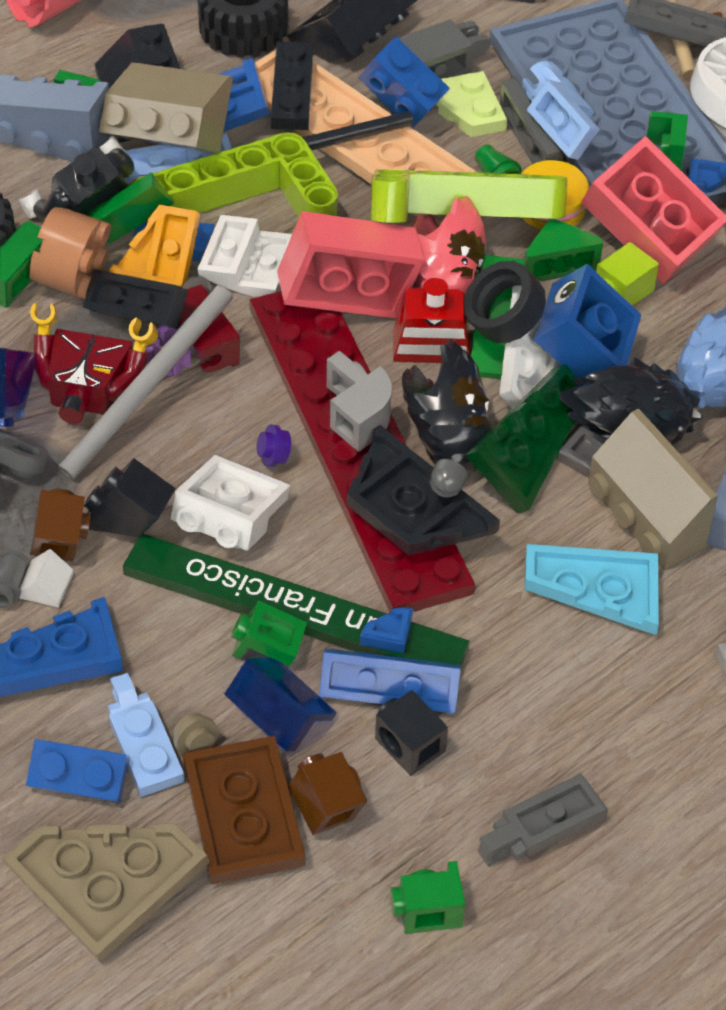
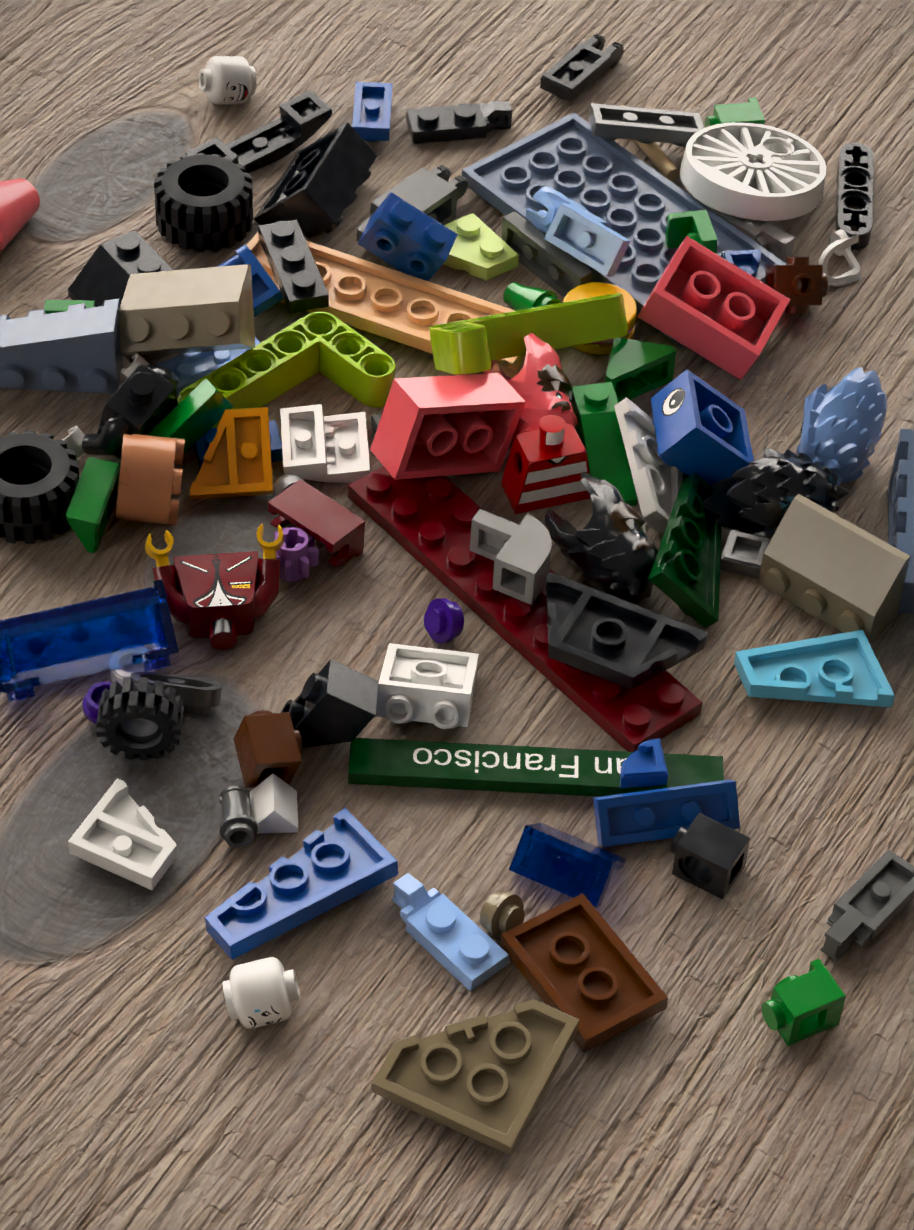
camera: 20 degrees left, 5 degrees down
blue plate [26,739,130,802] -> none
light grey piece [58,285,233,481] -> none
black plate [82,269,188,329] -> none
green bracket [231,600,307,666] -> none
reddish brown brick [288,752,367,835] -> none
black bar [302,111,413,151] -> none
dark grey hinge [430,459,468,498] -> none
black tyre [464,261,546,343] -> none
lime brick [596,242,659,306] -> none

